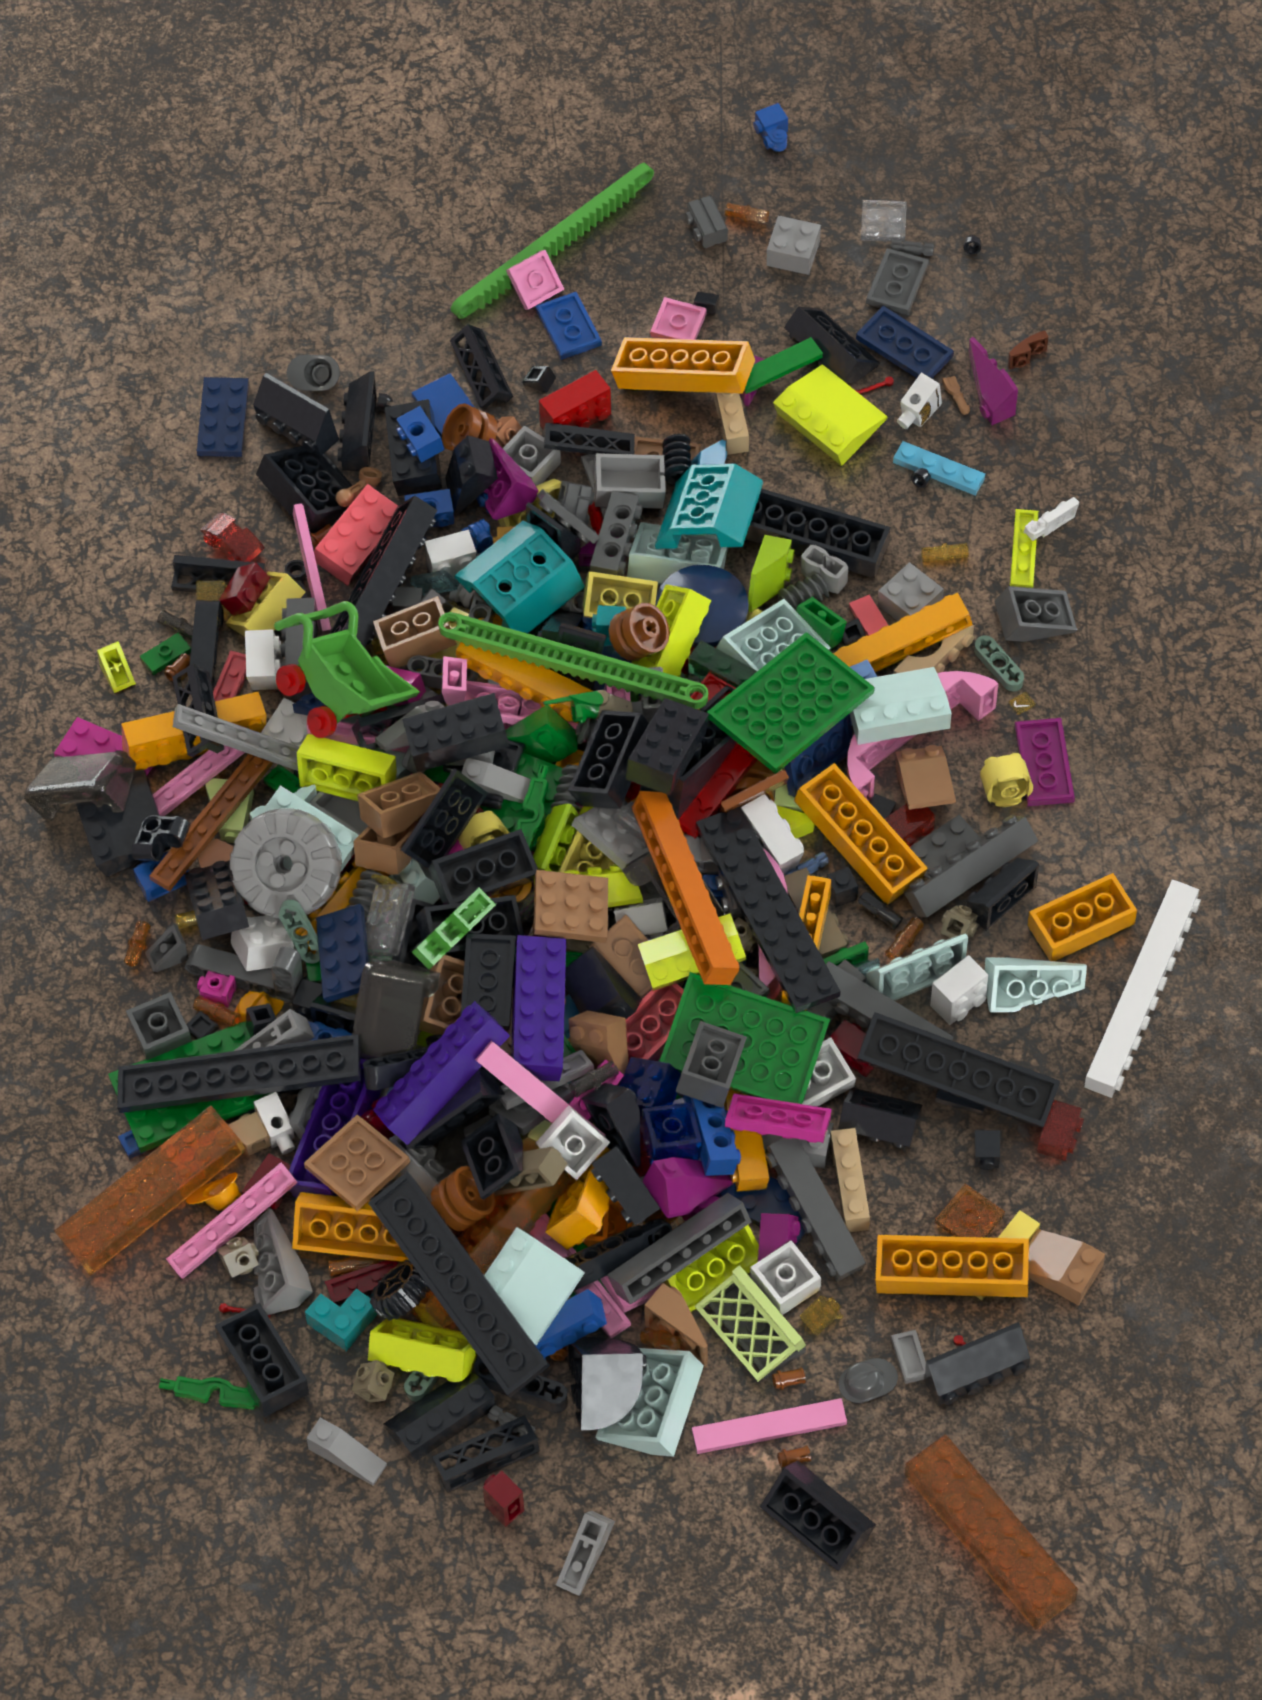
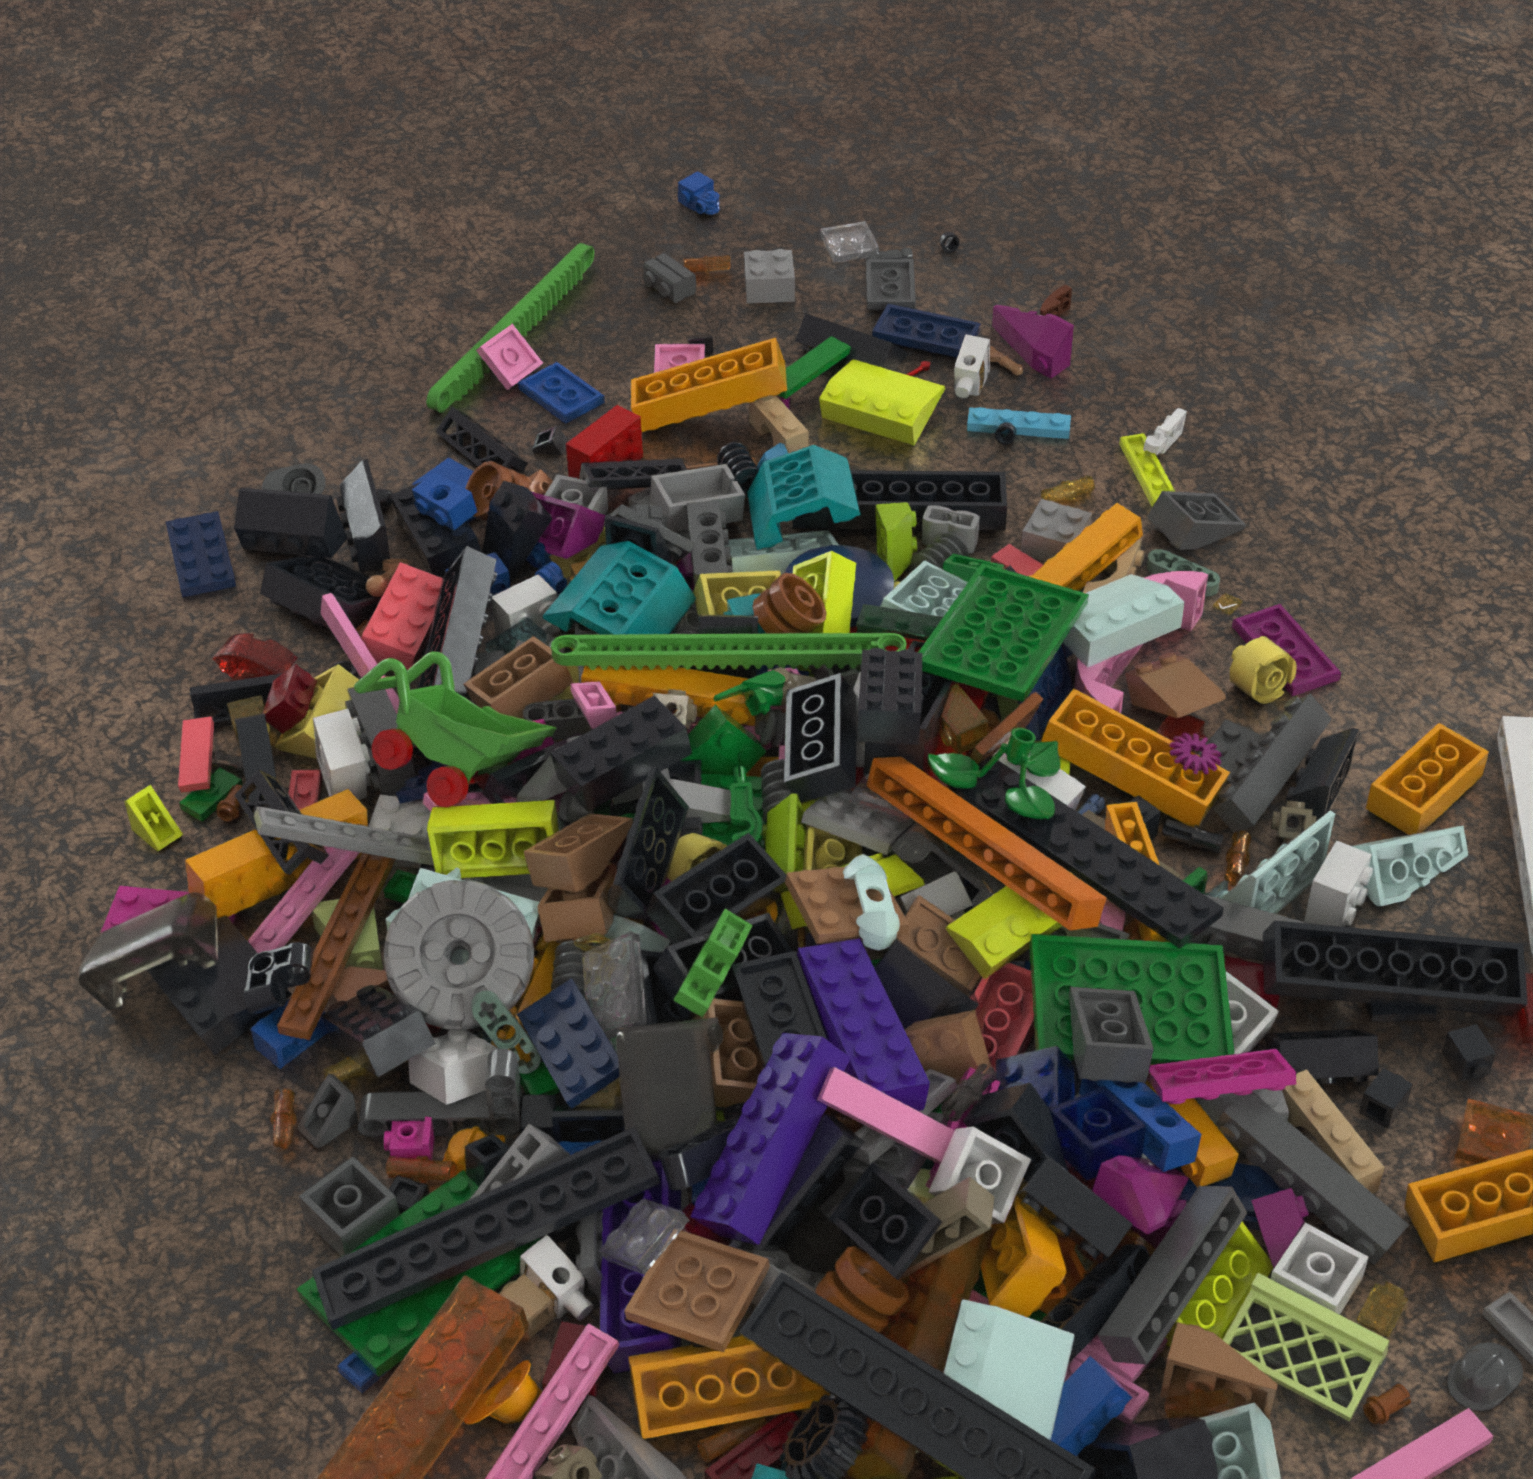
camera: 20 degrees left, 15 degrees down
none -> coral tile [178,716,214,793]
none -> clear plate [599,1198,689,1275]
none -> dark tan brick [653,689,697,730]
none -> light aqua piece [843,854,900,950]
none -> green plant [927,728,1061,819]
none -> clear yellow slope [940,684,989,754]
none -> magenta gear [1169,733,1222,774]
none -> black brick [1359,1068,1413,1129]

